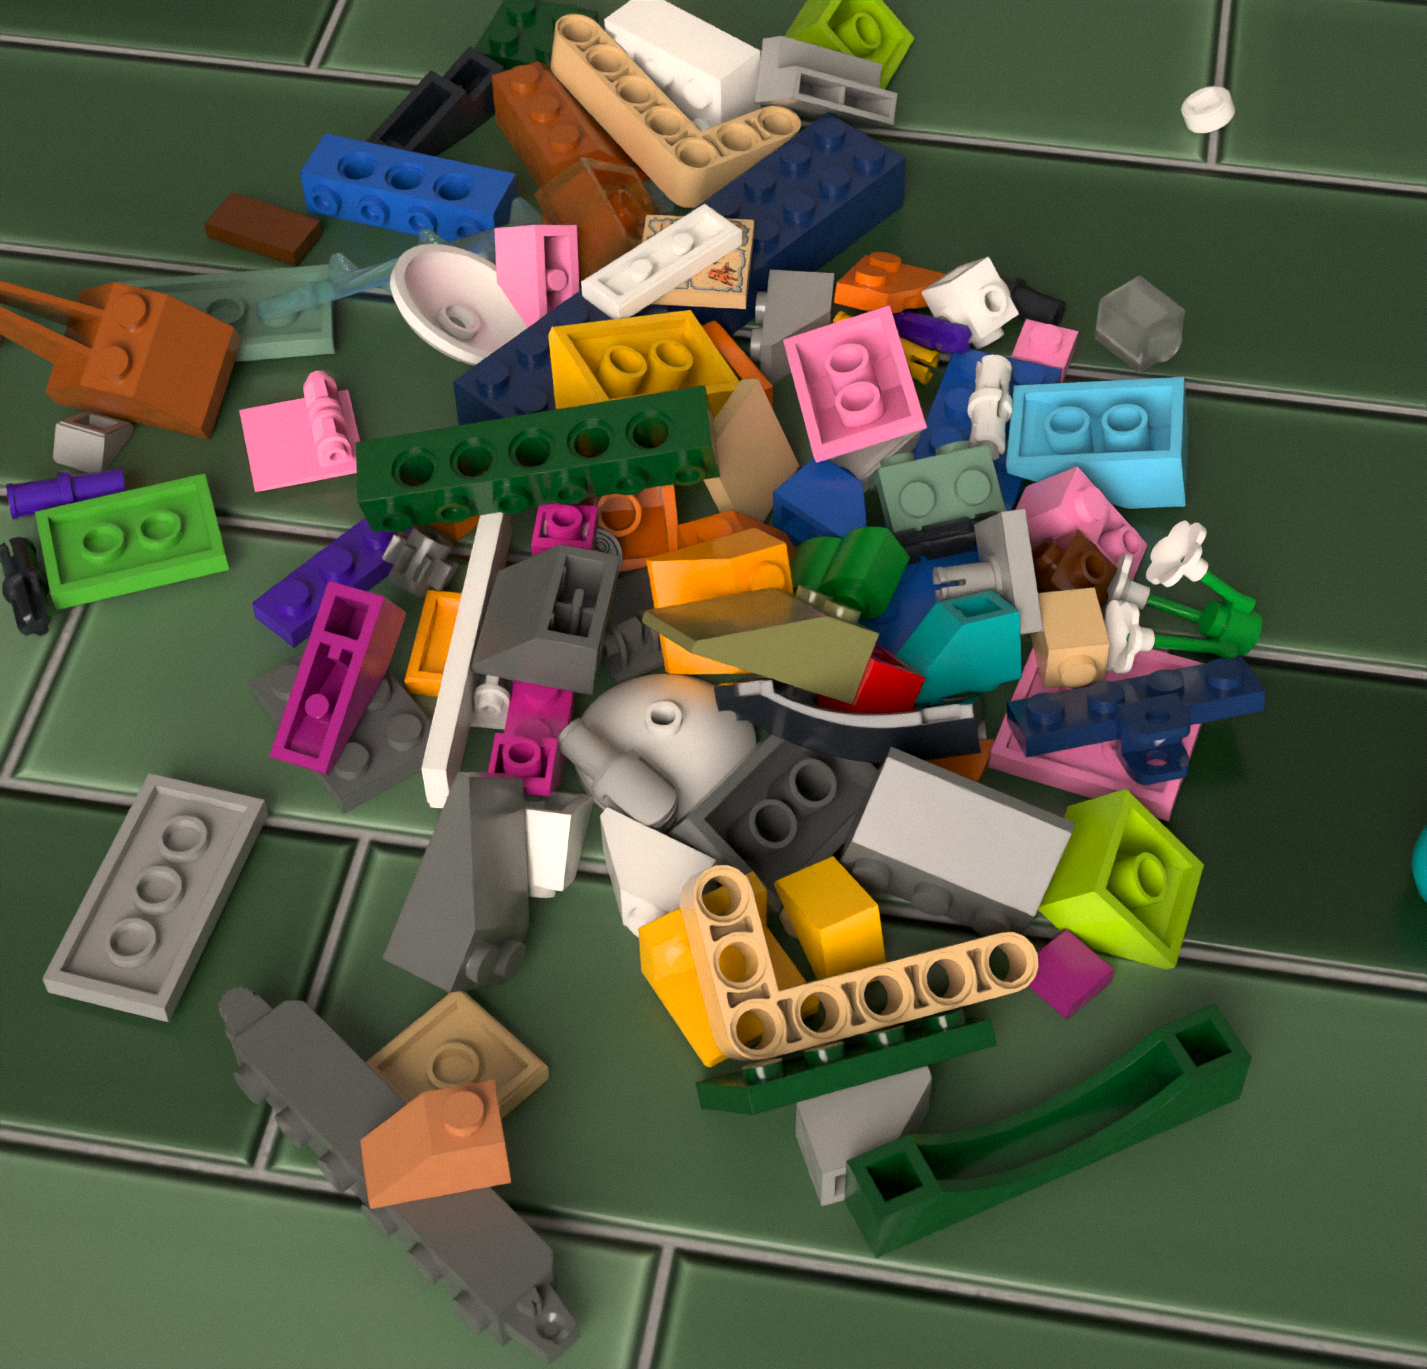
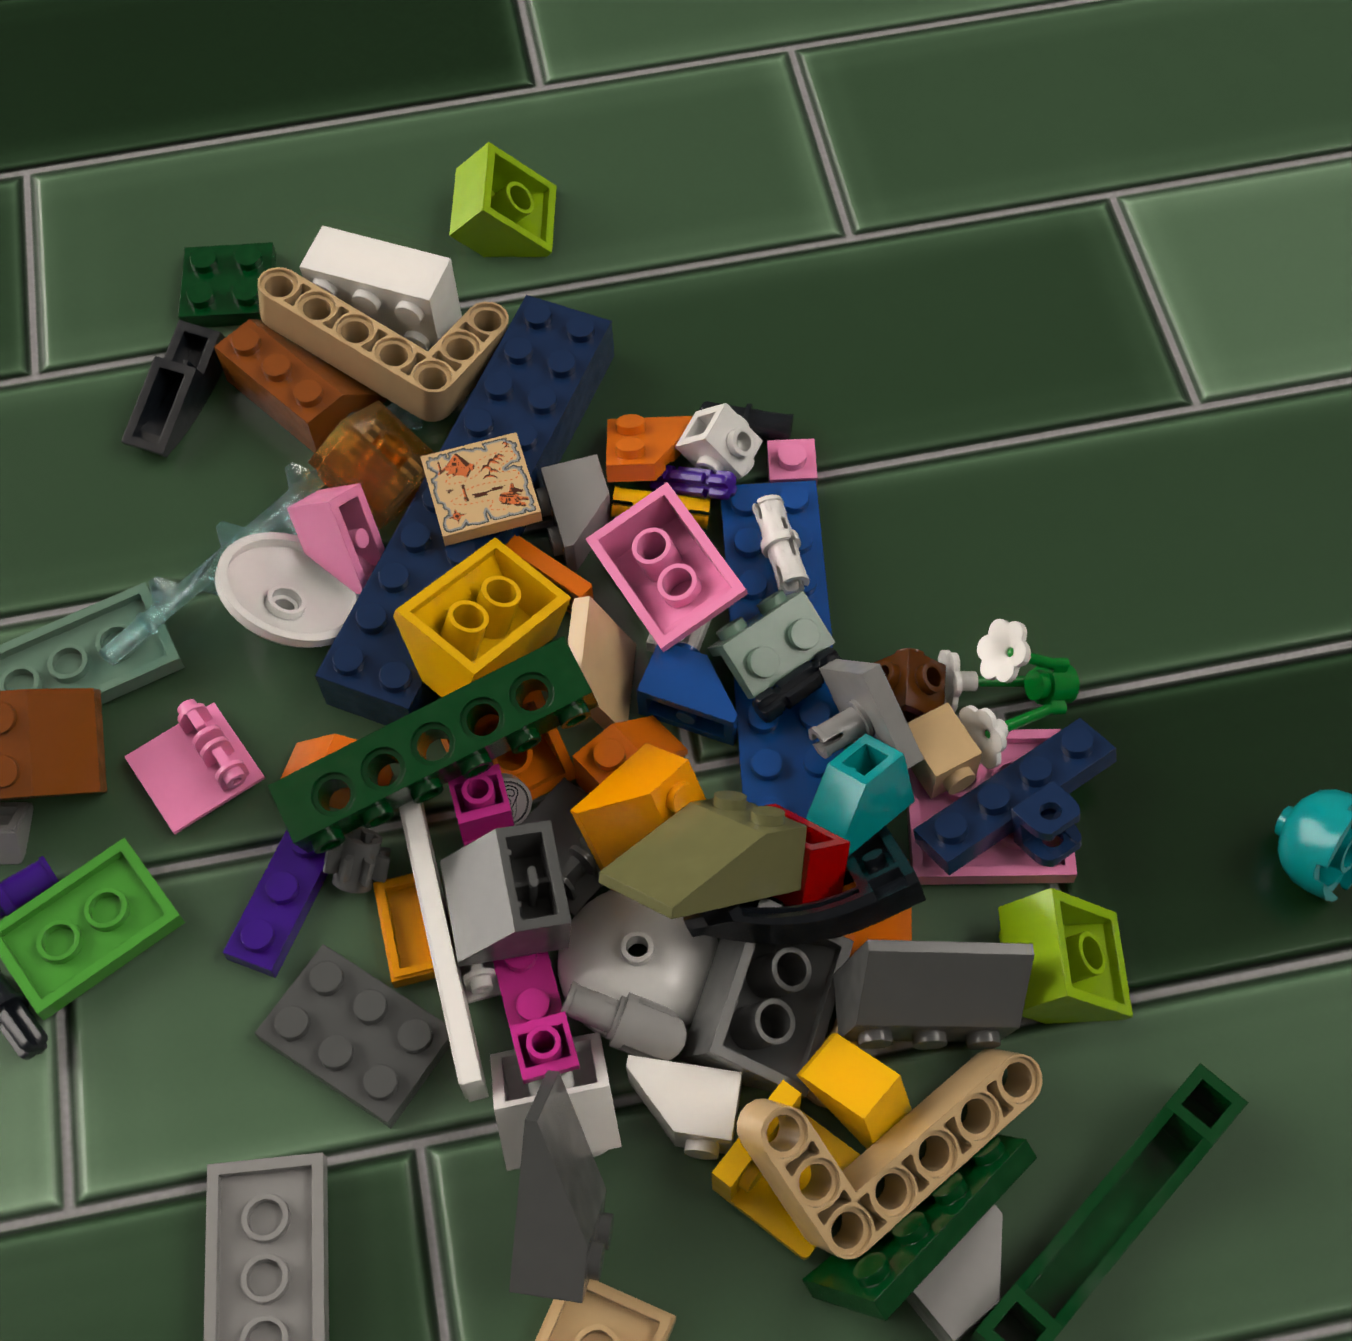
camera: 20 degrees left, 10 degrees up
reddish brown tile [204,192,323,266] -> none
magenta slope [269,581,406,775] -> none
blue brick [300,133,520,253] -> none
white tile [581,204,742,319] -> none
light grey piece [755,36,898,129] -> none
green brick [789,527,910,621] -> none
medium azure slope [1006,377,1189,509] -> none
bright pink slope [1015,466,1148,581] -> none
magenta tile [1028,929,1114,1020] -> none
clear brick [1095,275,1186,374] -> none
white tile [1181,86,1235,133] -> none

